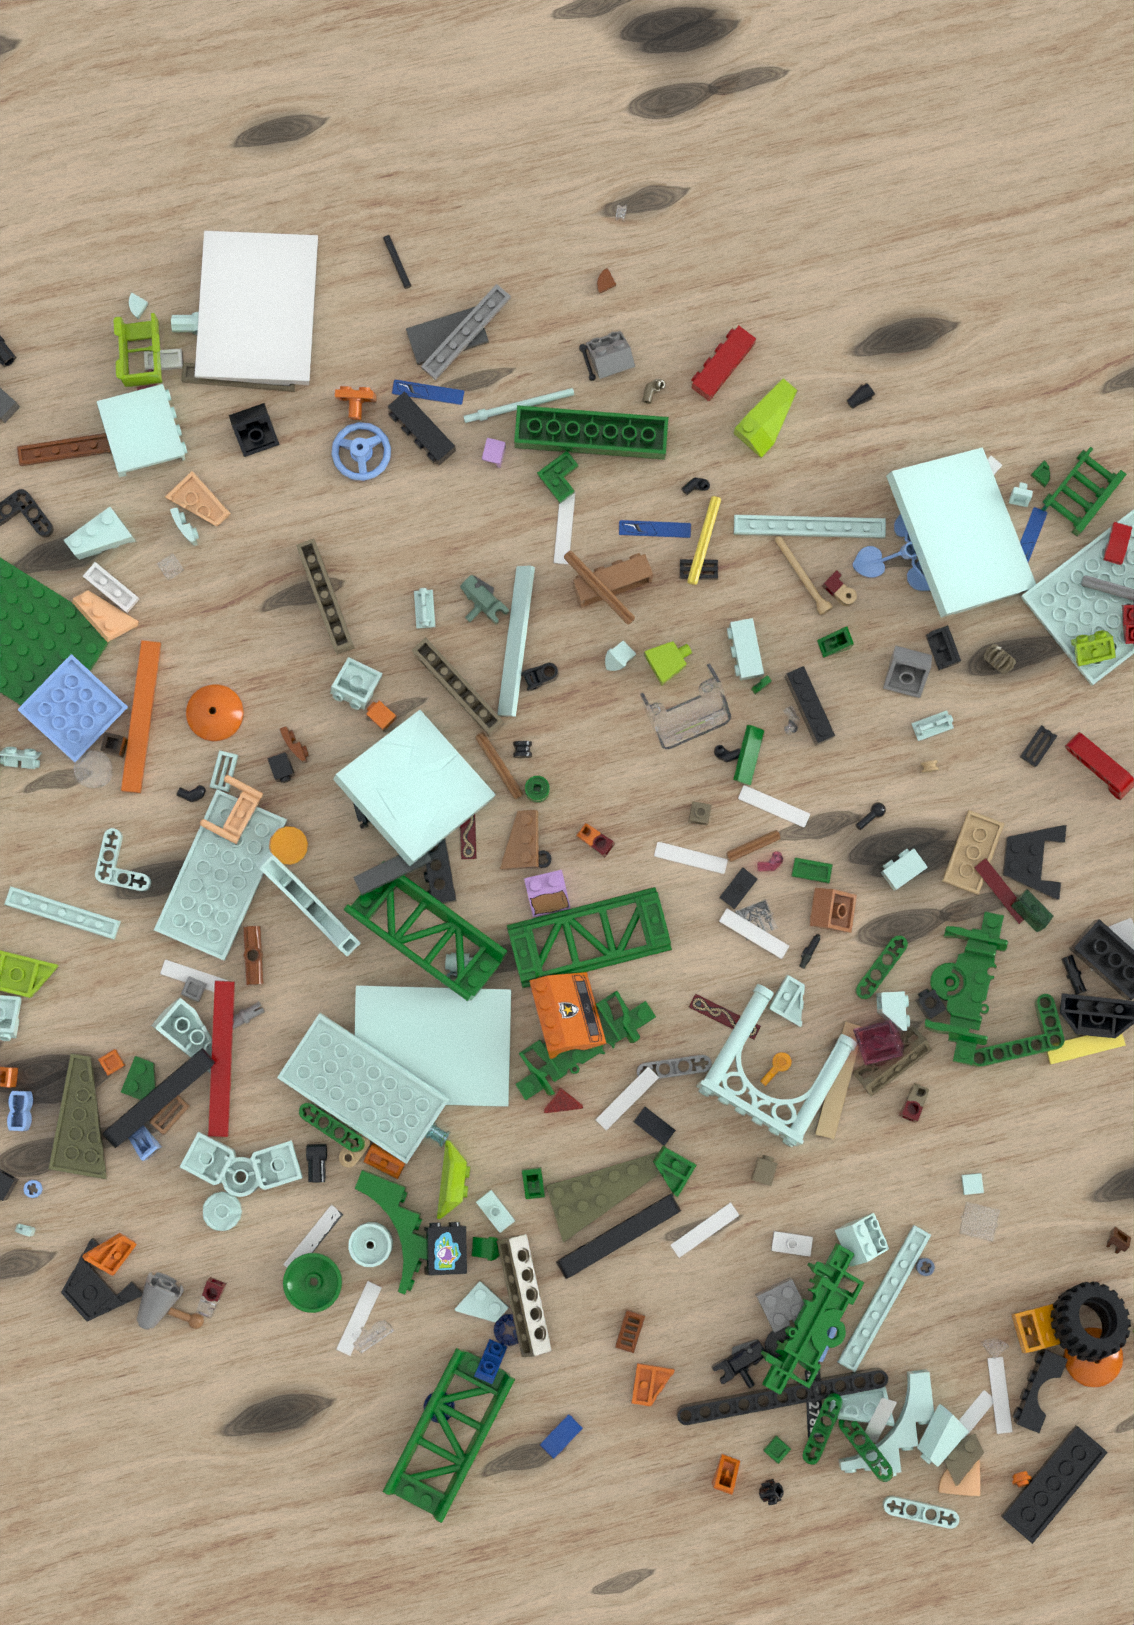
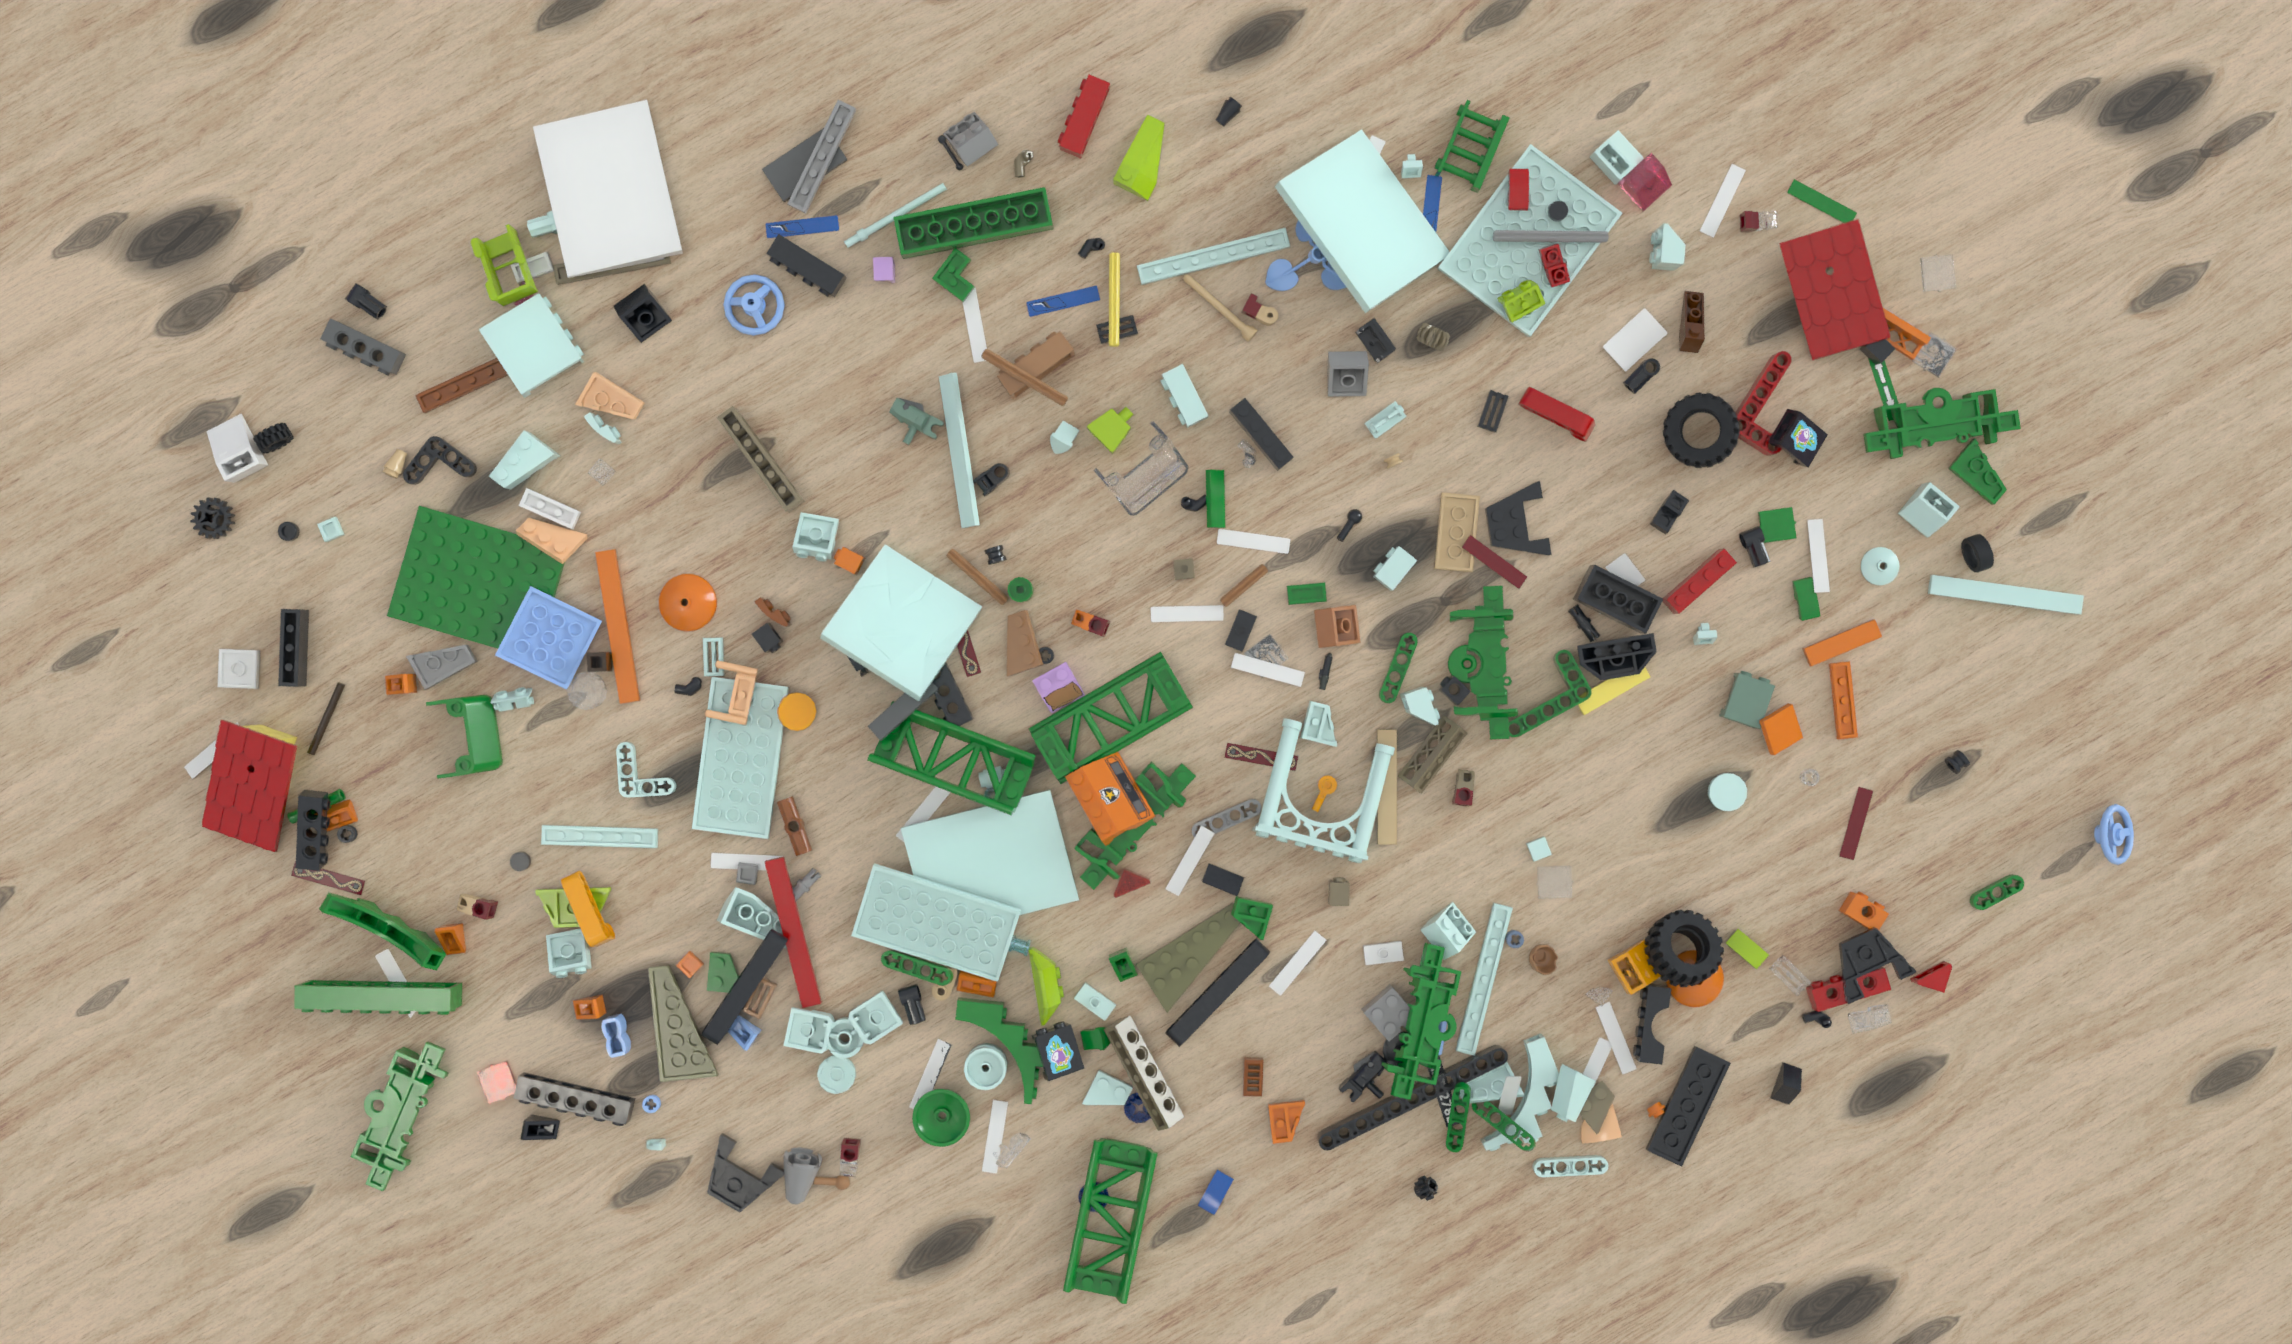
camera: 10 degrees left, 5 degrees up
orange wing [82,1233,137,1276] -> none
light aqua tile [129,293,148,319] -> none
light aqua arch [255,851,361,956] -> none
orange plate [335,386,376,420] -> none
black bar [383,235,411,289] -> none
dark tan brick [412,637,504,737] -> none
light aqua hinge [414,588,435,629] -> none
blue slope [474,1339,507,1384] -> none
dark orange tile [597,268,616,294] -> none
orange slope [712,1454,740,1495] -> none
green tile [751,676,772,695] -> none
clear pink arm [757,851,783,871] -> none
green tile [763,1435,791,1464] -> none
green slope [817,626,854,658] -> none
clear pink slope [853,1019,904,1065] -> none
clear green slope [1011,889,1054,932] -> none
green tile [1031,460,1050,488] -> none
reddish brown tile [1106,1226,1131,1254] -> none
none -> light orange beam [561,871,615,947]
none -> white sticker [896,787,950,842]
none -> medium nougat hair [1529,944,1558,975]

